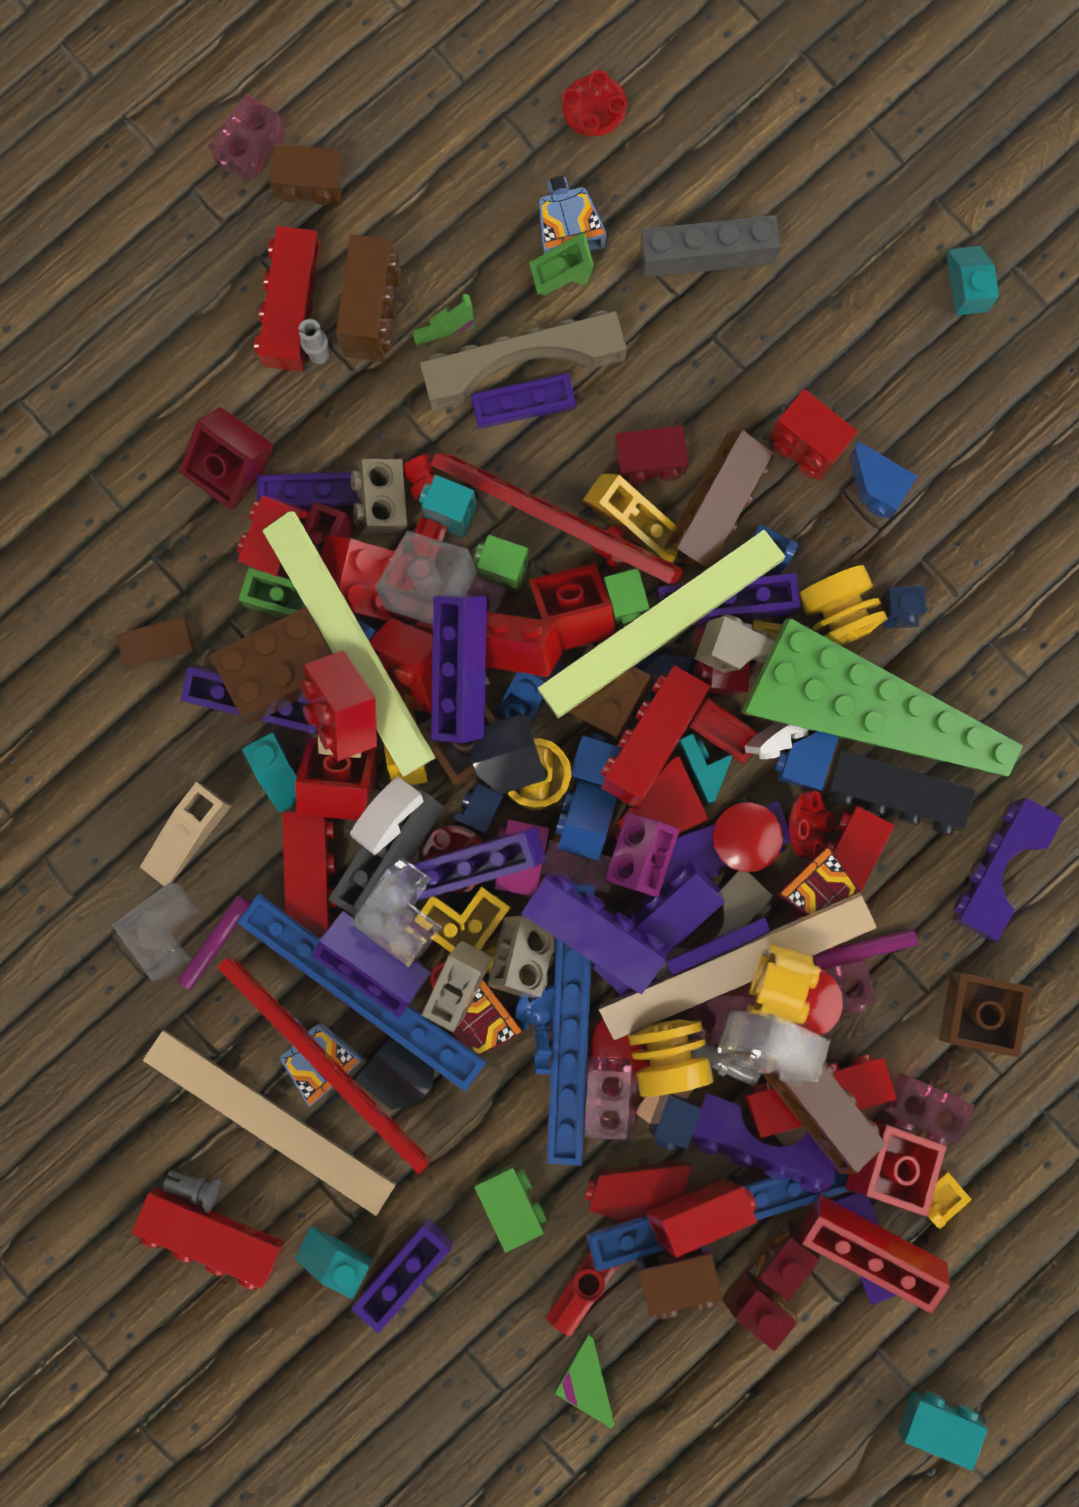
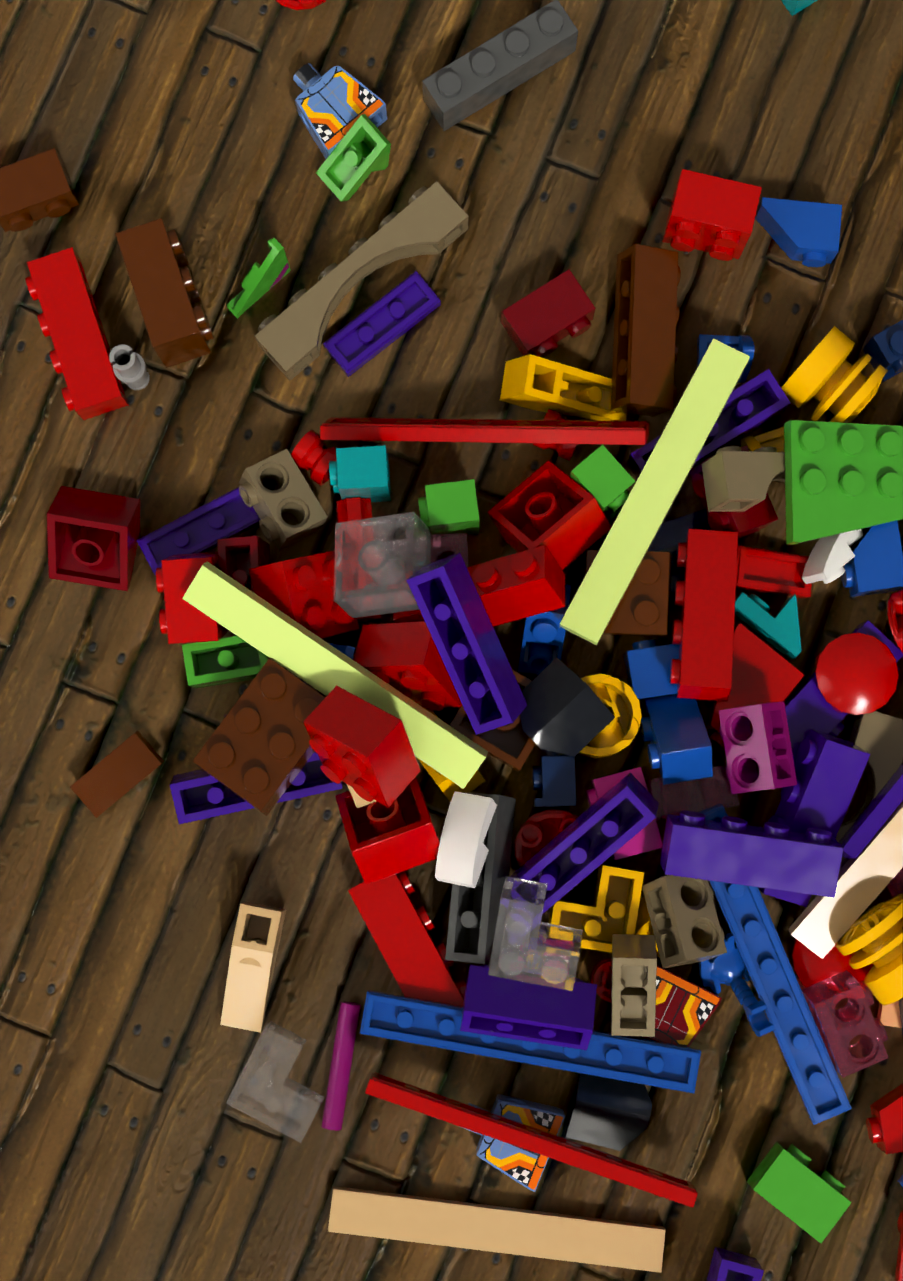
camera: 25 degrees left, 0 degrees up
teal slope [242,733,298,813] -> none

